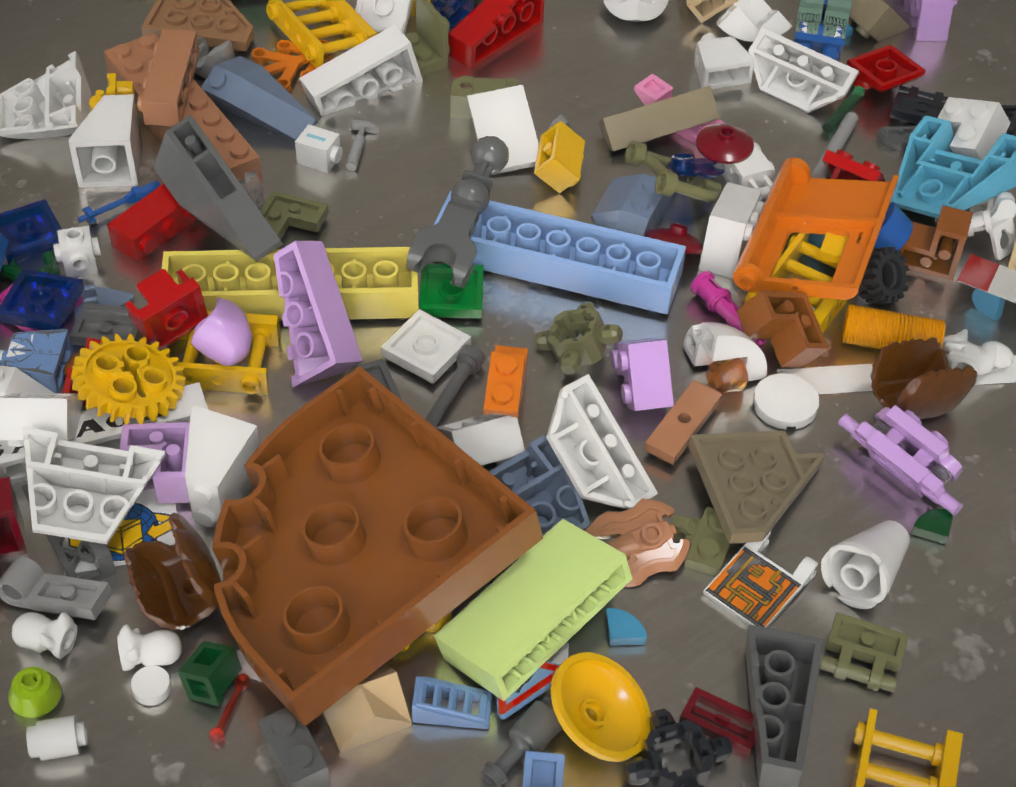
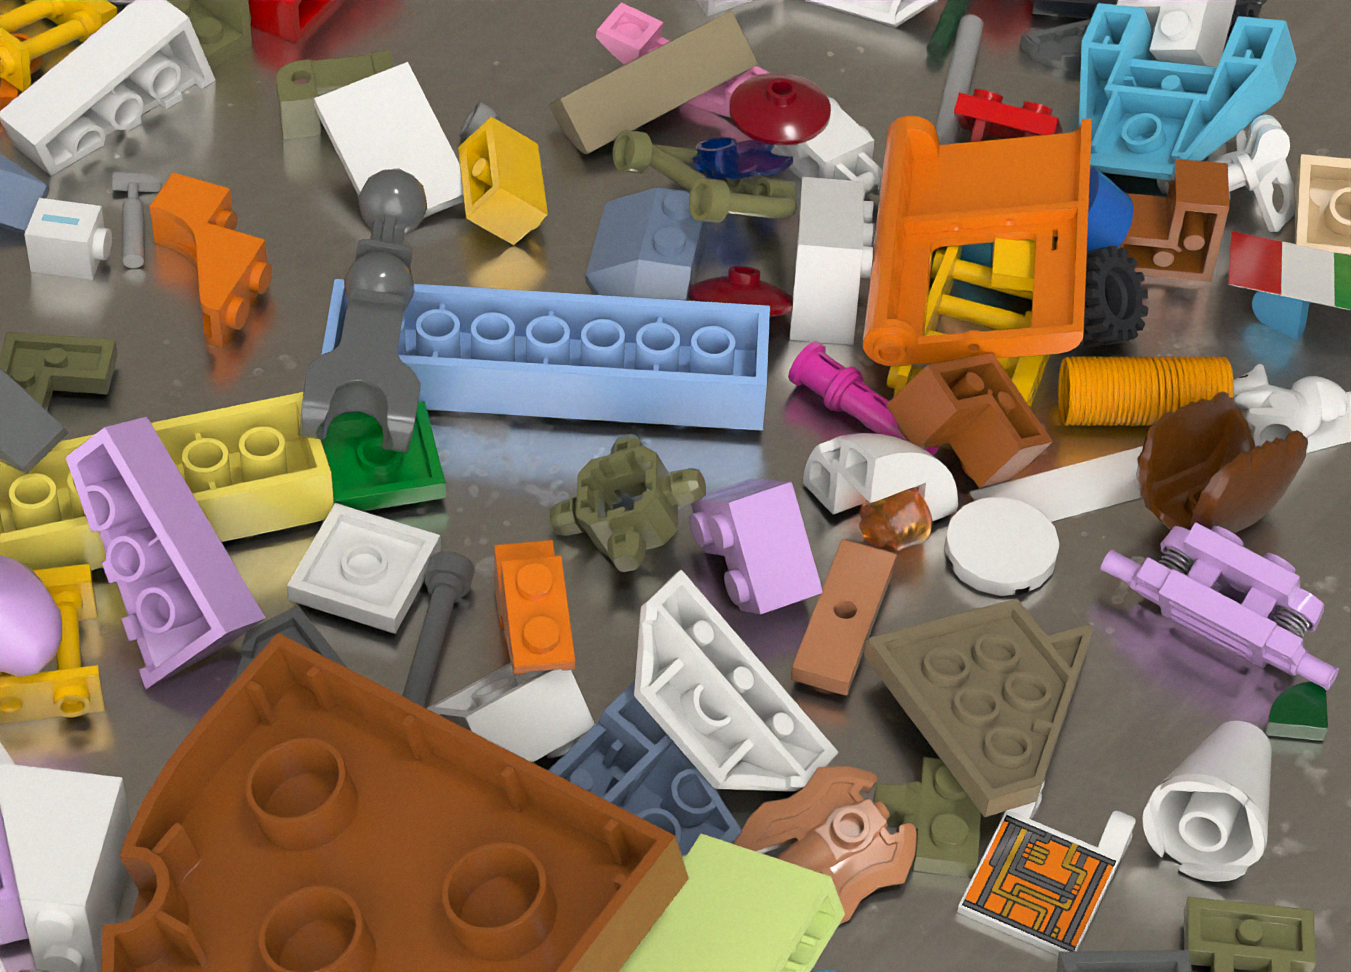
camera: 15 degrees left, 0 degrees up
none -> orange arch [150,172,272,348]

